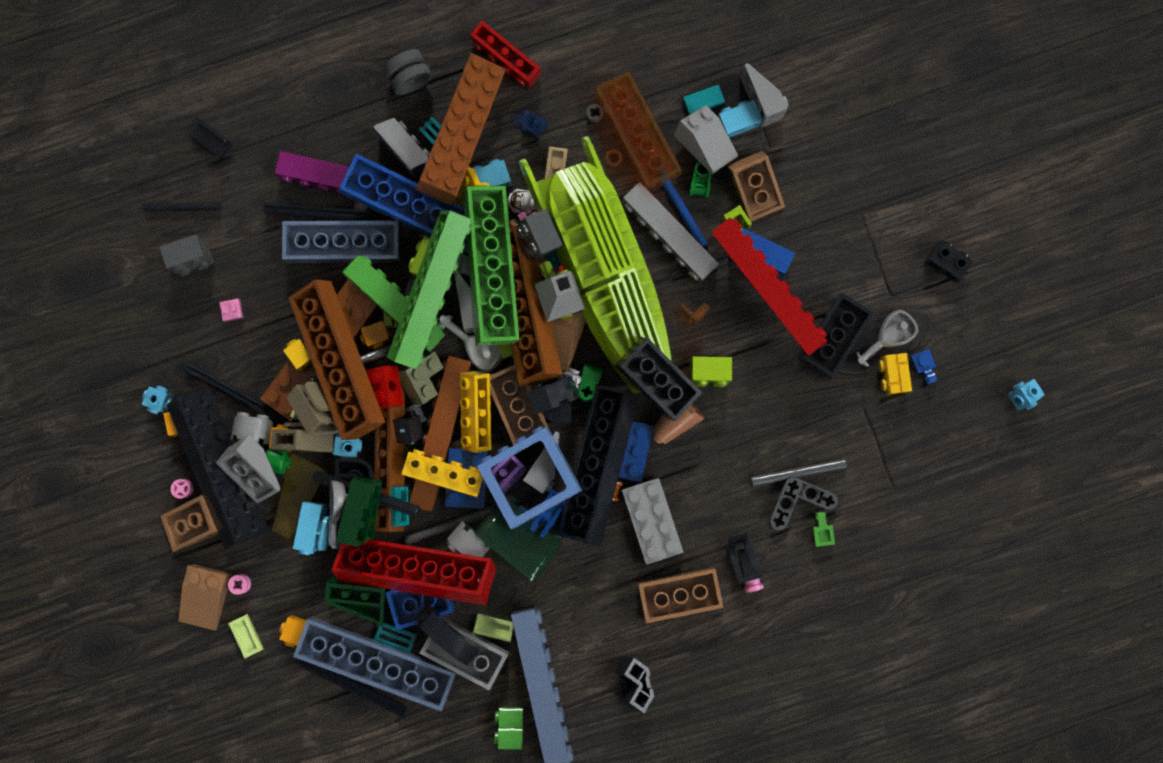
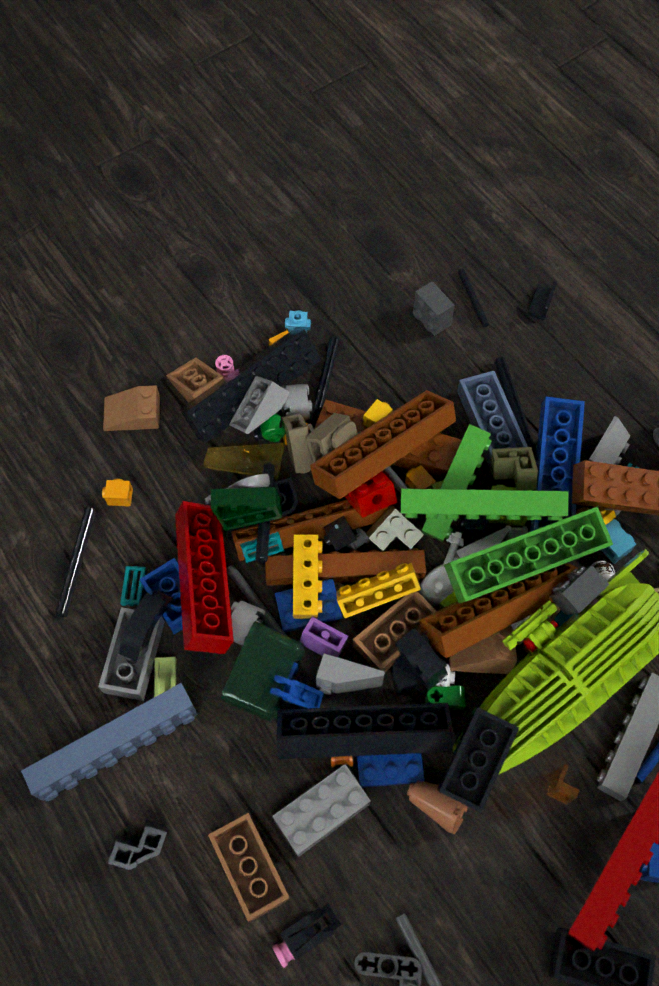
camera: 75 degrees right, 20 degrees down
bright pink tile [219,299,243,322] -> none
bright pink wheel [228,574,251,595] -> none
yellowish green tile [228,614,264,659] -> none
magenta brick [275,151,349,195] -> none
medium azure brick [293,502,330,555] -> none
sand blue brick [293,617,456,711] -> none
dark green wedge [325,577,389,627] -> none
medium azure brick [333,432,362,458] -> none
medium blue piece [477,426,583,529] -> none
bright green brick [495,707,523,749] -> none
light grey slope [534,271,585,322] -> none
lime brick [689,357,732,387] -> none
none -> olive brick [491,447,538,491]

